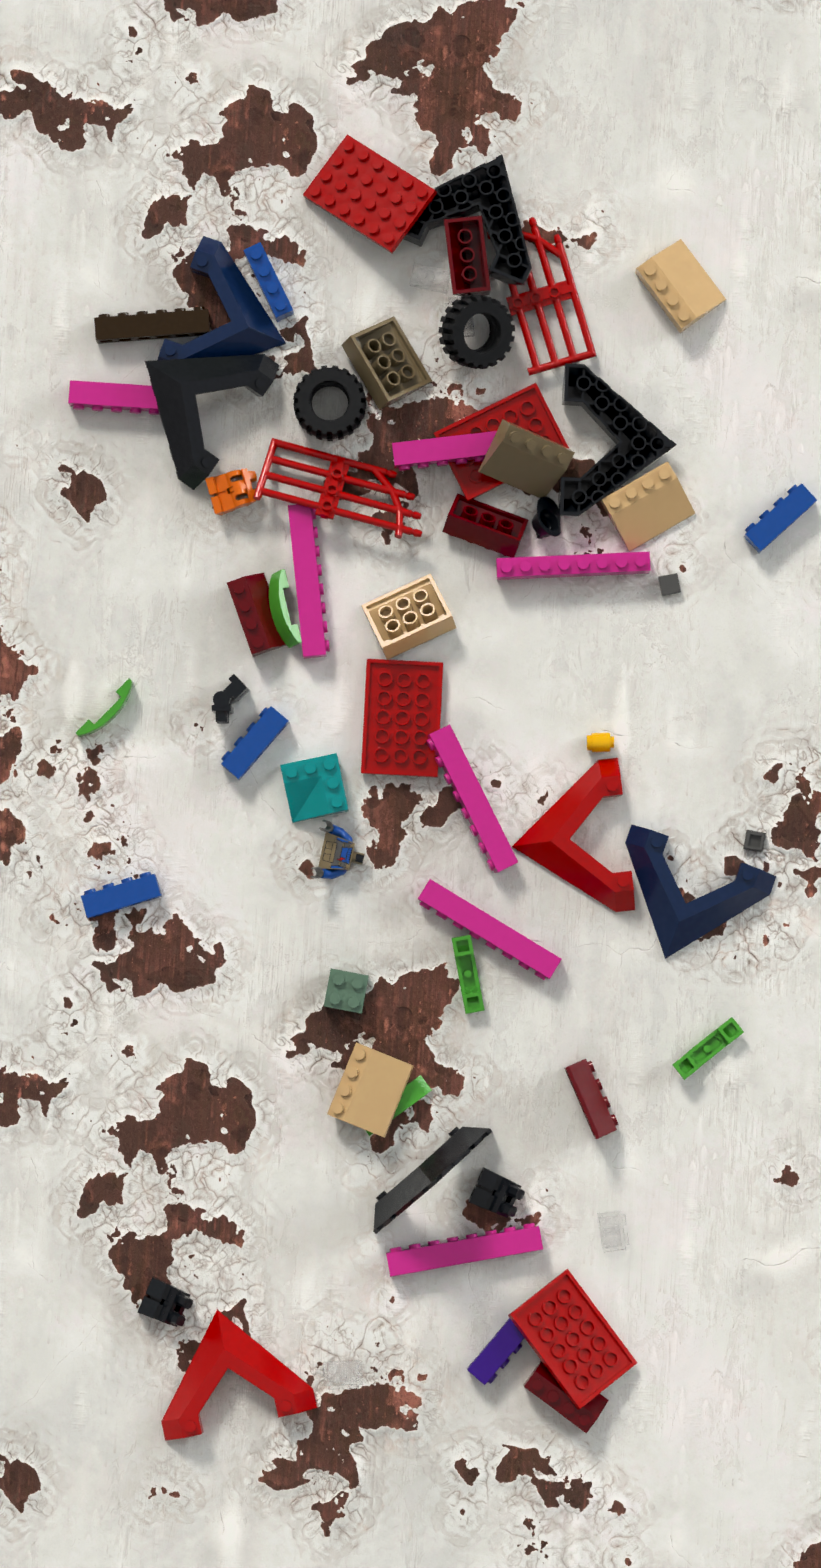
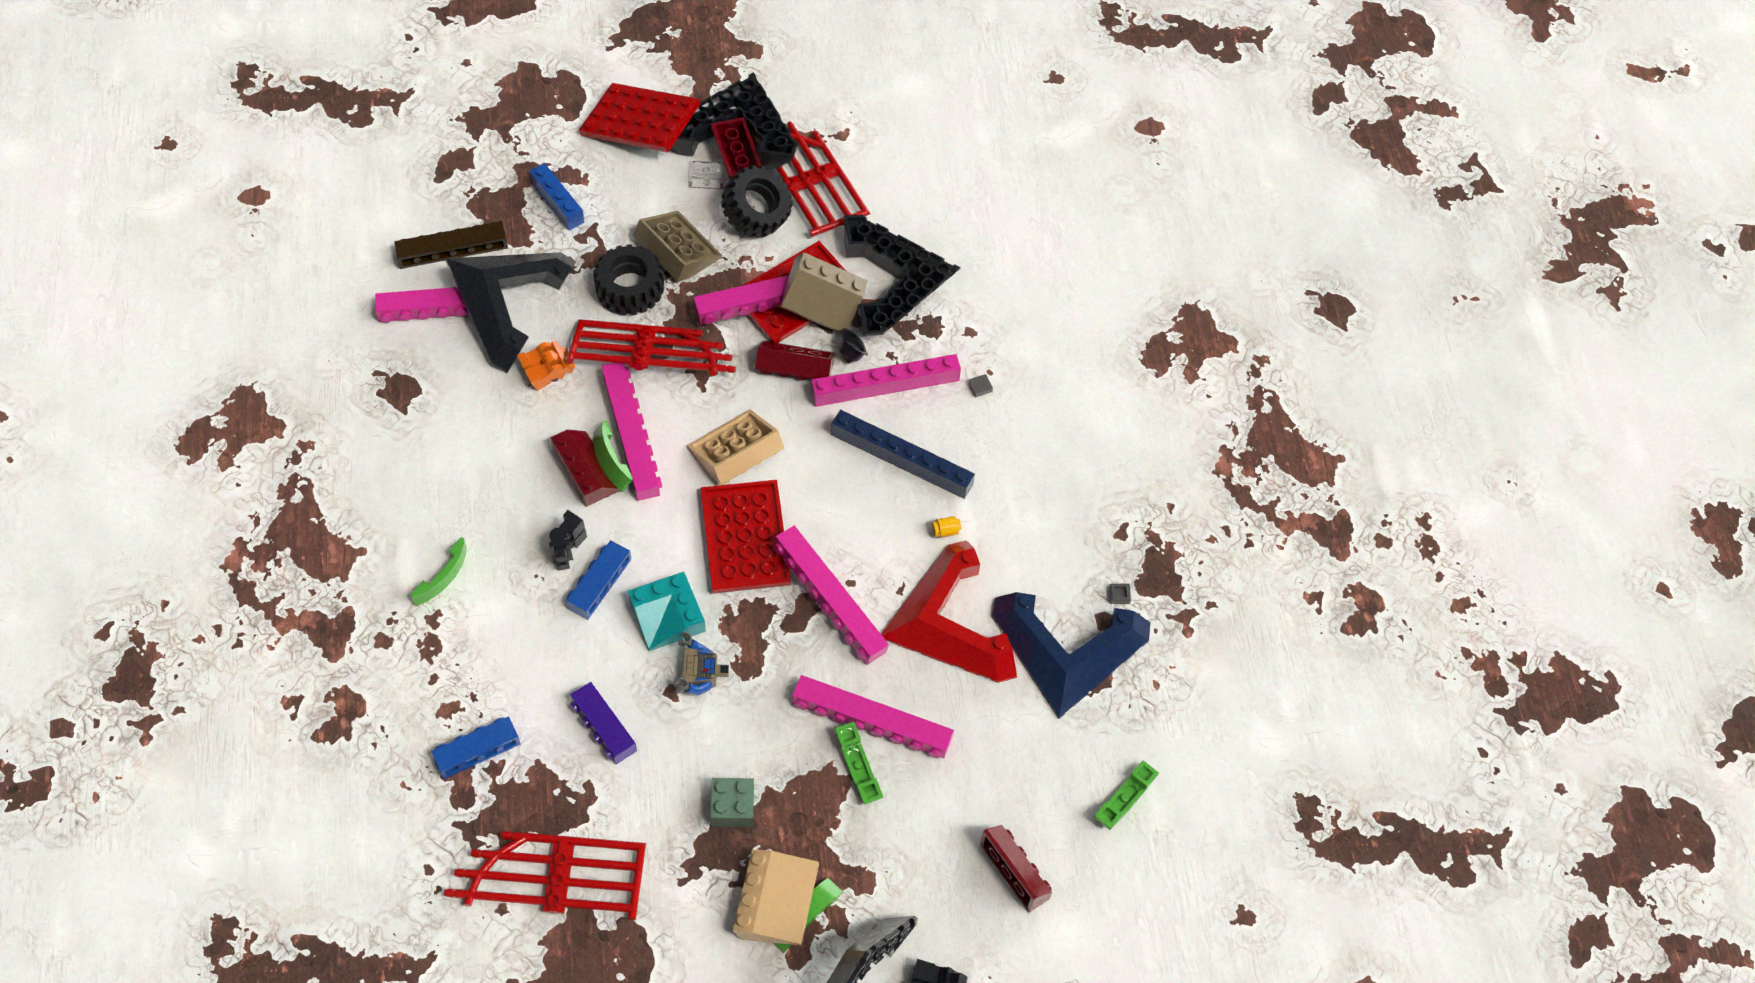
camera: 20 degrees left, 25 degrees down
dark blue wedge [158,236,286,360] -> none
tan slope [601,461,695,552] -> none
tan slope [635,239,726,333] -> none
blue brick [744,483,817,553] -> none
none -> red piece [444,831,646,920]
none -> dark purple brick [570,682,637,765]
none -> dark blue brick [831,409,975,499]

